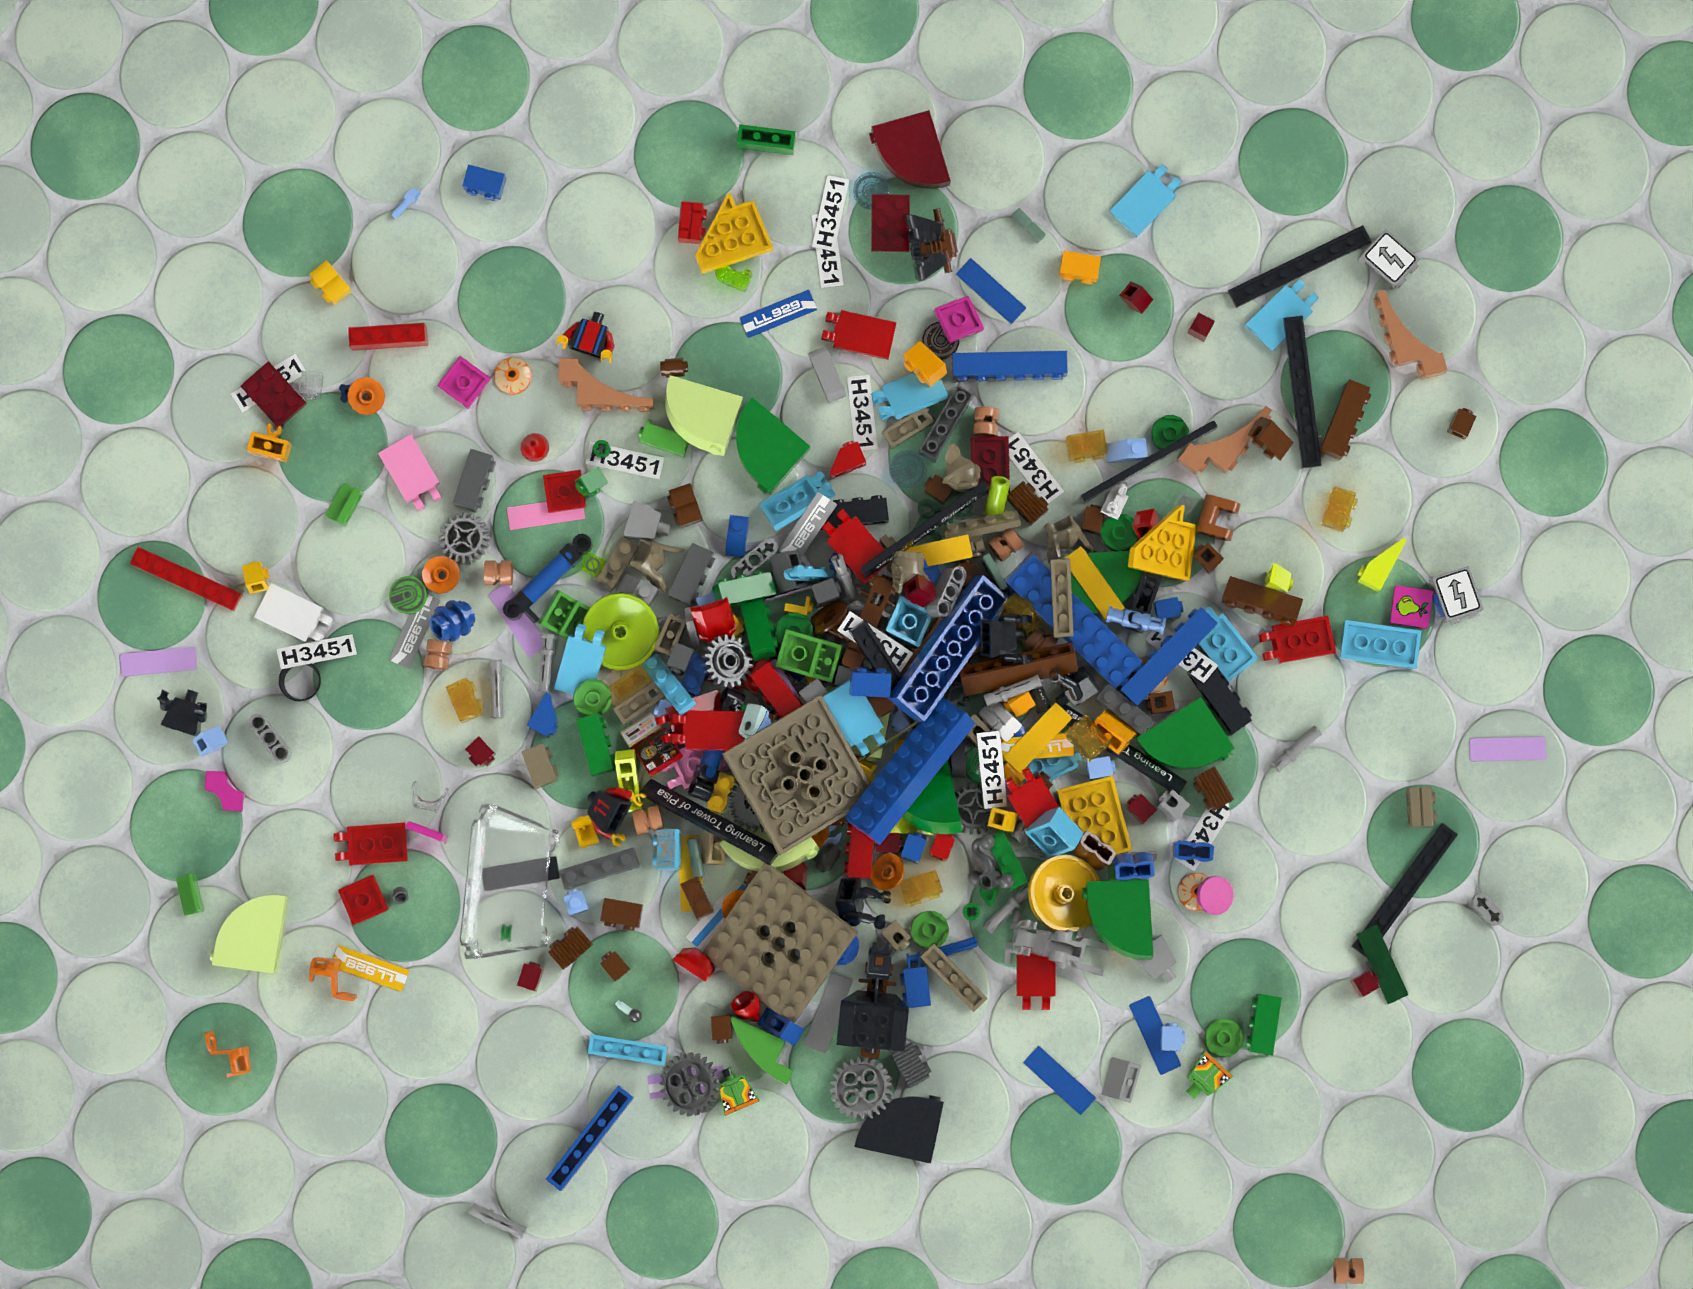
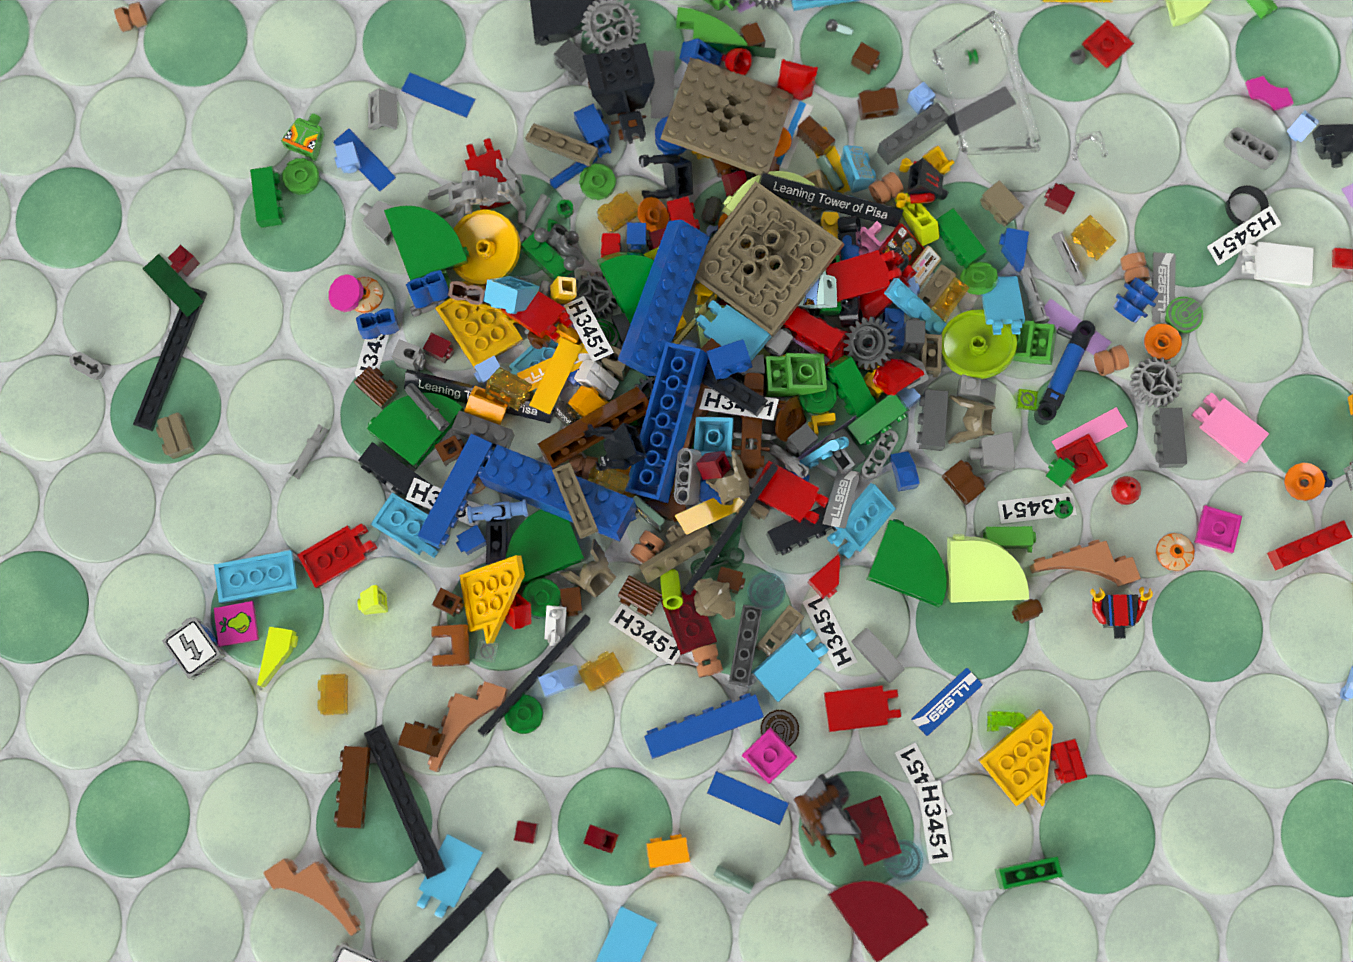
camera: 160 degrees right, 5 degrees down
yellow brick [242,561,270,594] -> none
bright green panel [326,483,364,527] -> none
red tile [333,822,408,866] -> none
dark pink tile [405,821,448,844] -> none
blue brick [462,164,507,201] -> none
dark red brick [517,961,544,992] -> none
reddish brown brick [548,926,593,970] -> none
dark tan plate [595,536,639,592] -> none
dark tan brick [881,920,911,951] -> none
light orange brick [903,341,947,387] -> none
light grey pin [984,675,1042,706] -> none
black torso [1049,666,1100,707] -> none
yellow sticker [1063,547,1125,620] -> none
reddish brown brick [1222,576,1303,626] -> none
reddish brown brick [1447,408,1477,440] -> none
lavender sticker [1469,737,1546,761] -> none
none -> dark grey axle [405,383,449,431]

